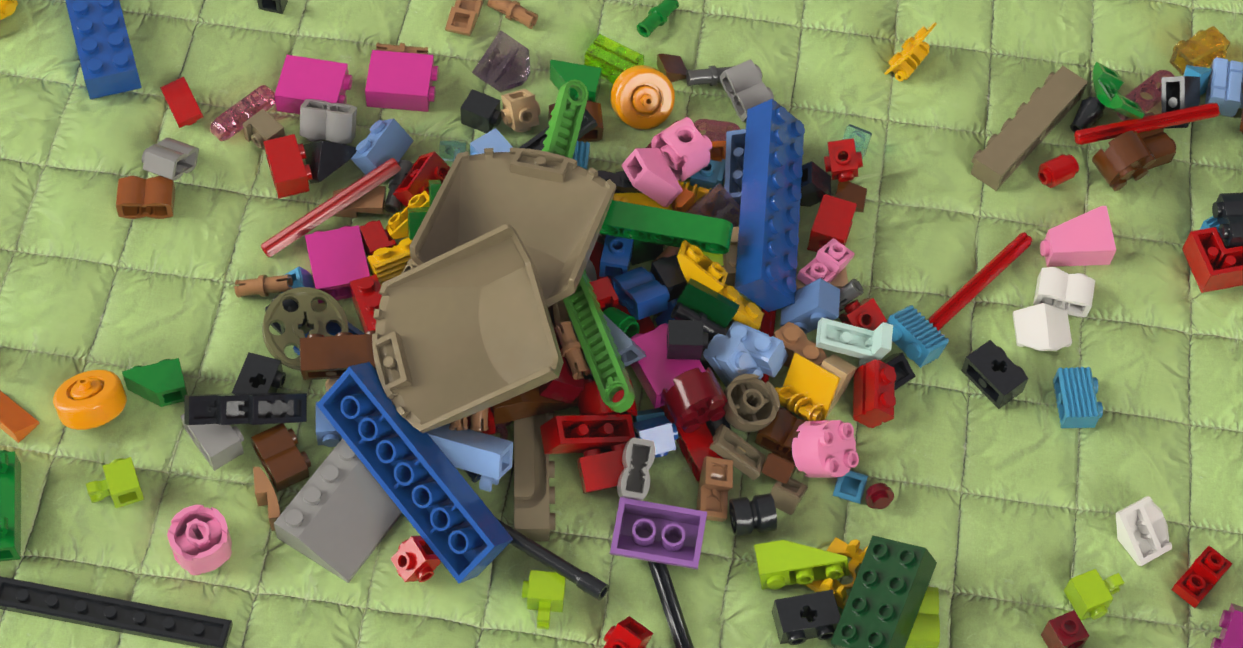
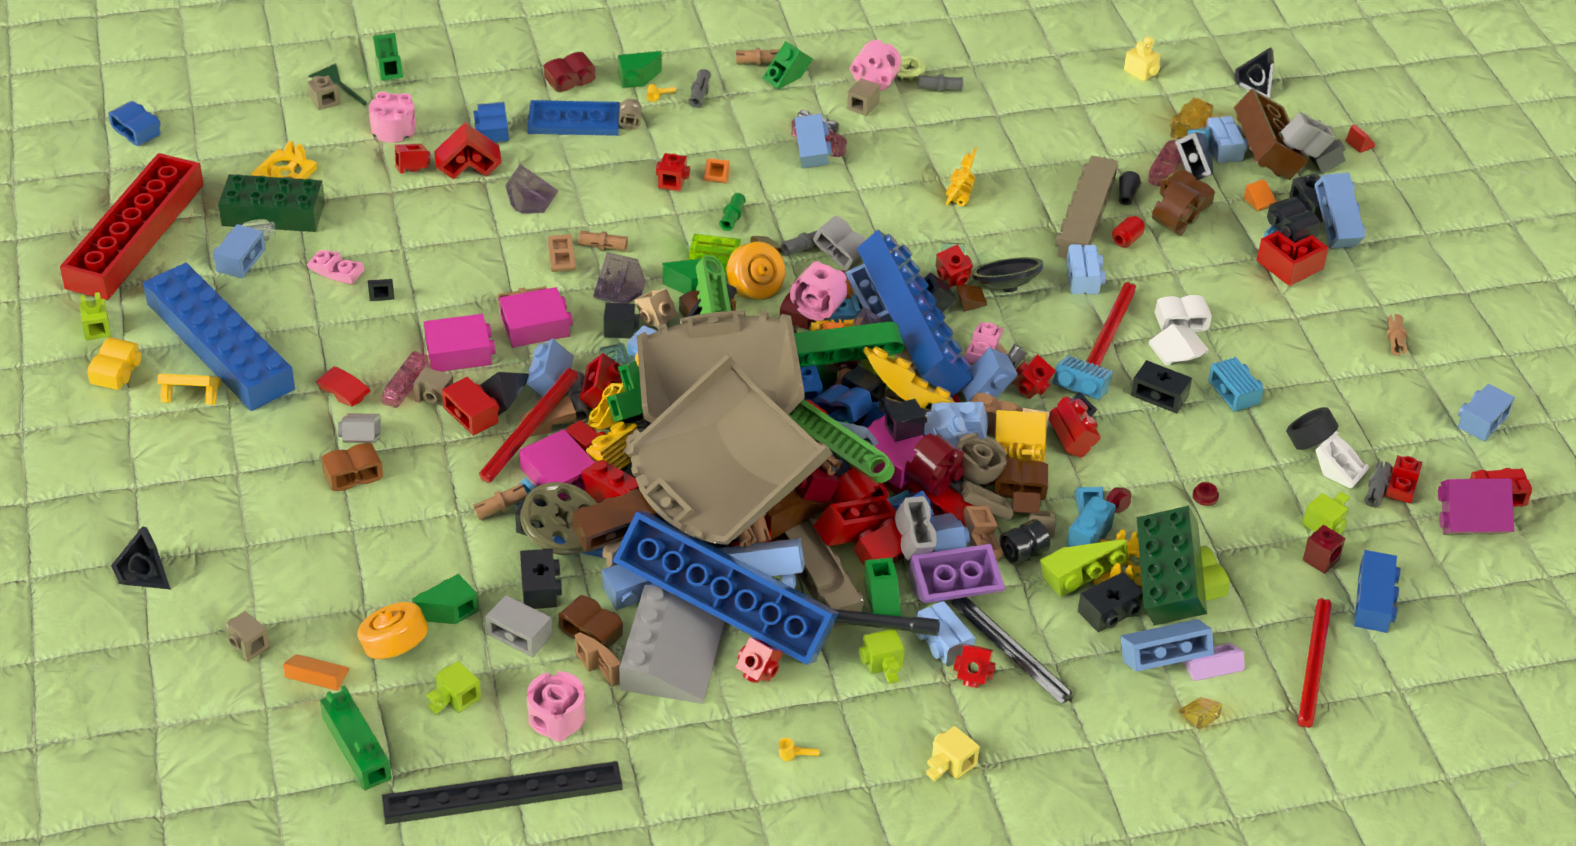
camera: 20 degrees left, 15 degrees down
black slope [184,393,307,425] -> none
light grey brick [300,99,357,145] -> none
bright pink slope [621,148,683,207] -> none
dark green tile [676,278,739,327] -> none
bright pink brick [792,420,859,478] -> none
red piece [807,194,857,252] -> none
light aqua bracket [816,318,893,367] -> none
bright pink slope [1040,206,1116,267] -> none
red axle [1074,103,1220,145] -> none
green slope [1093,62,1145,119] -> none
none -> yellow piece [157,374,221,405]
none -> green slope [864,558,901,616]
none -> light blue brick [916,601,976,667]
none -> medium blue brick [930,513,970,552]
none -> black dish [971,257,1044,292]
none -> light blue brick [1066,245,1105,294]
none -> dark azure brick [1066,496,1116,547]
none -> dark red plate [1192,482,1219,506]
none -> orange slope [1244,179,1276,211]
none -> black tyre [1286,407,1339,450]
none -> dark grey pin [1364,461,1393,508]

